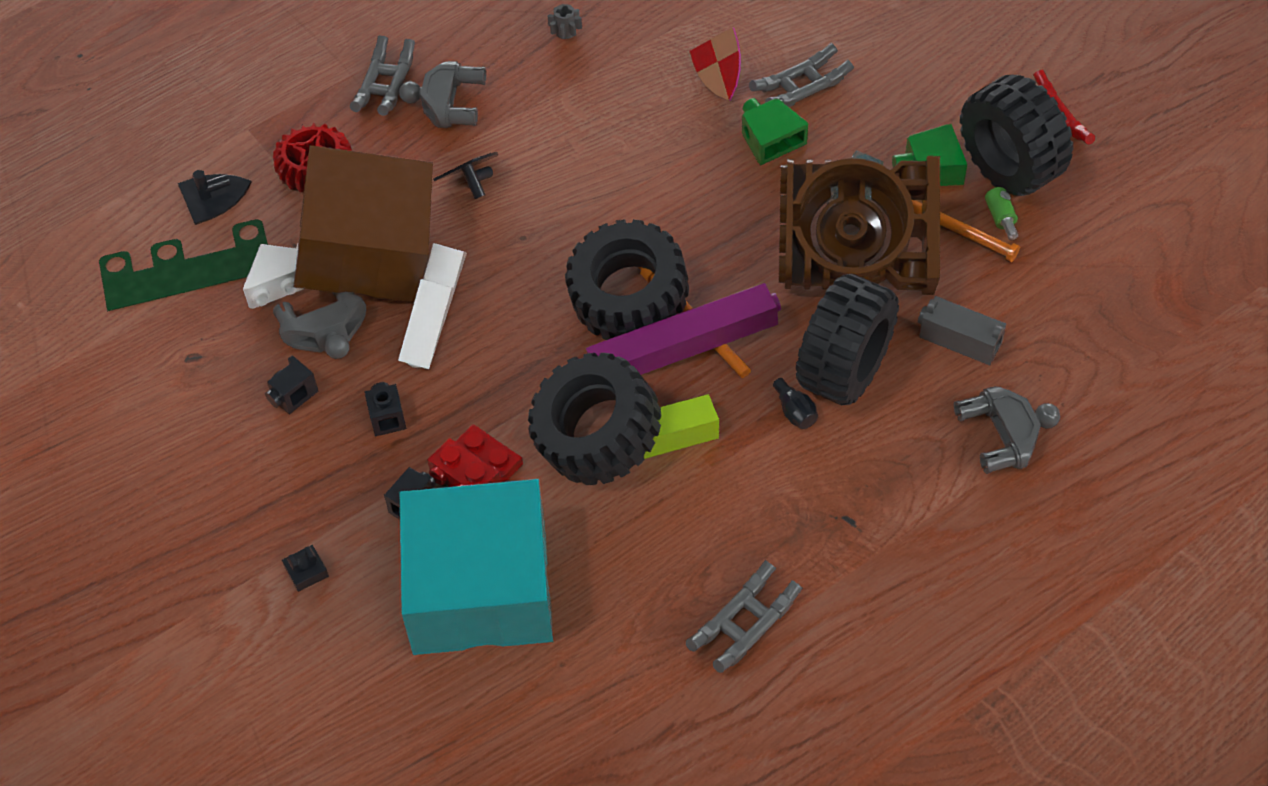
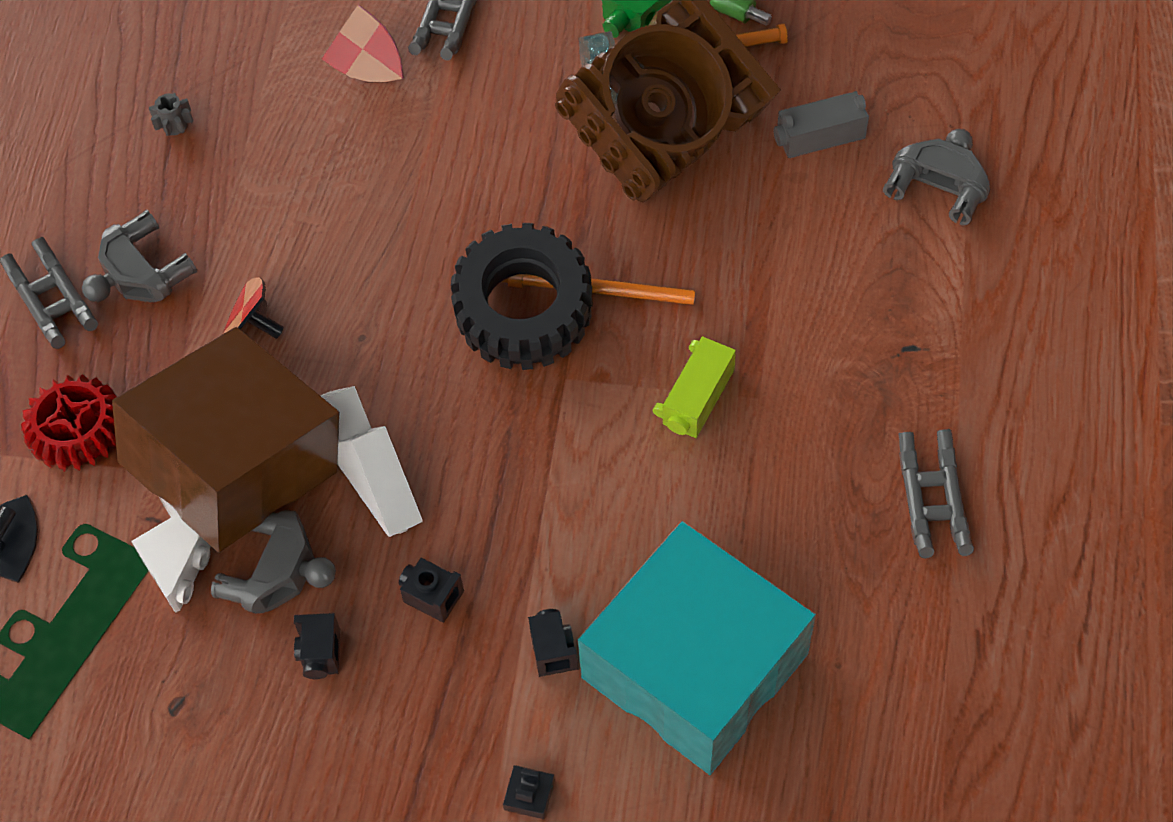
camera: 45 degrees left, 5 degrees up
red plate [427,424,523,487] -> none
black tyre [528,353,662,485] -> none
magenta brick [586,283,781,375] -> none
green torso [742,98,809,166] -> none
black piece [773,378,818,429] -> none
black tyre [796,274,899,405] -> none

